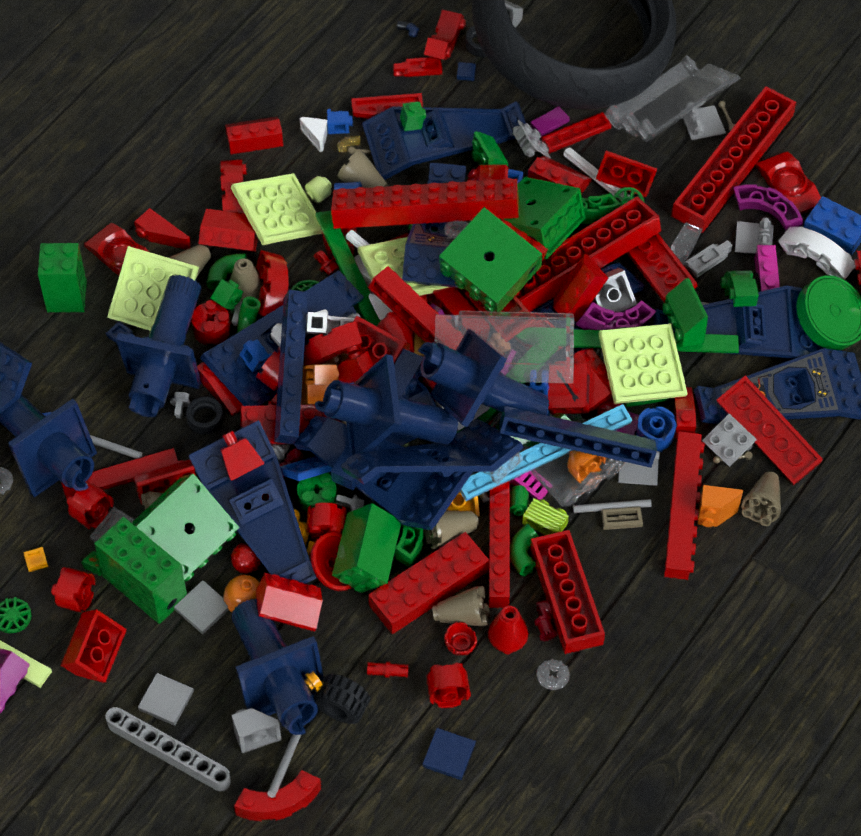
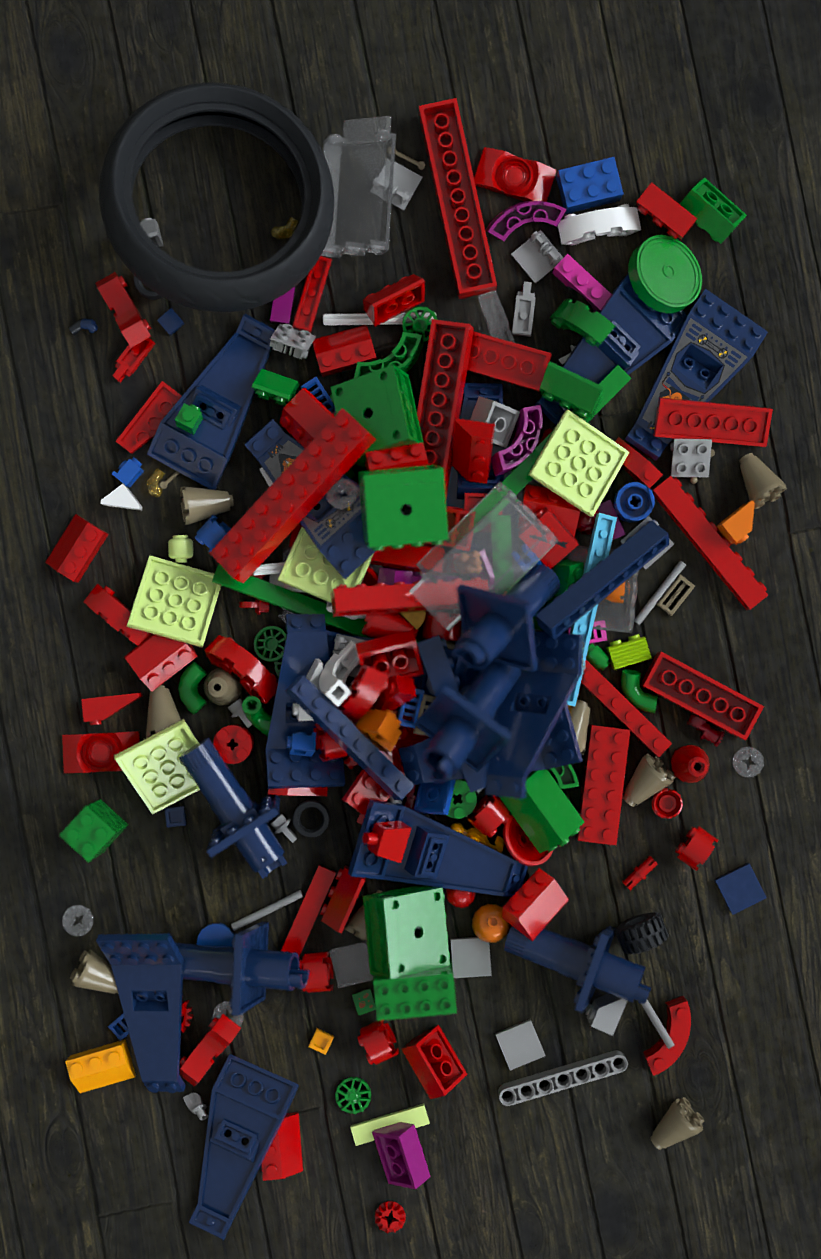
camera: 50 degrees left, 30 degrees up
green brick [211,279,244,311] -> none
light orange plate [304,671,323,691] -> none

